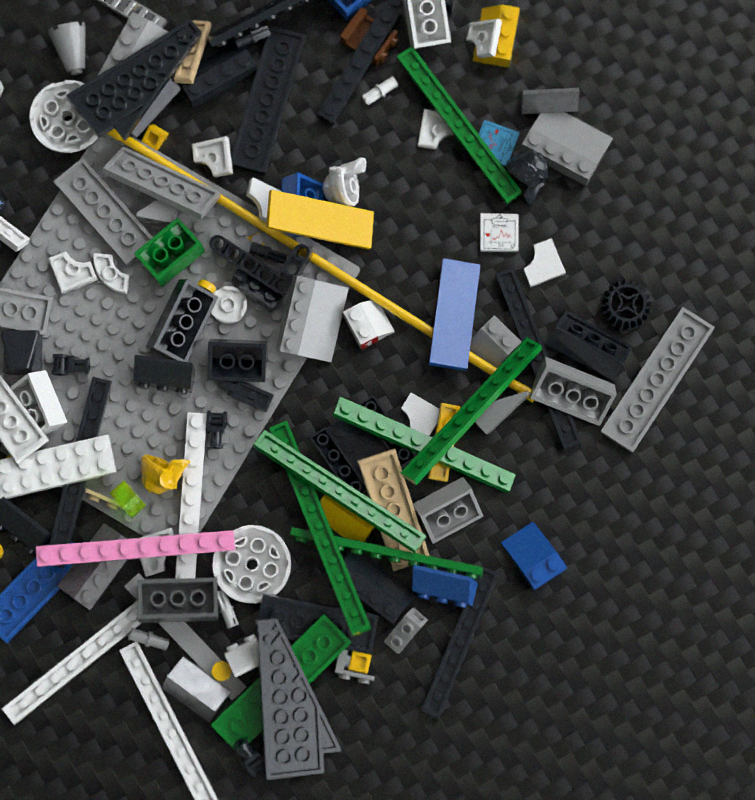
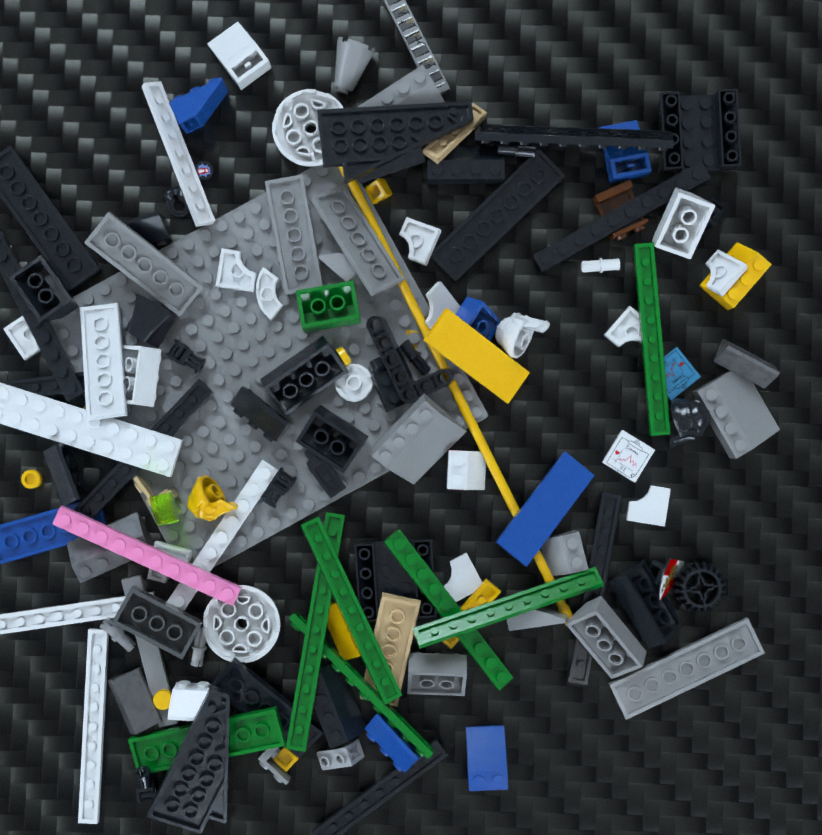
camera: 30 degrees right, 10 degrees up
none -> shield [651,558,685,601]

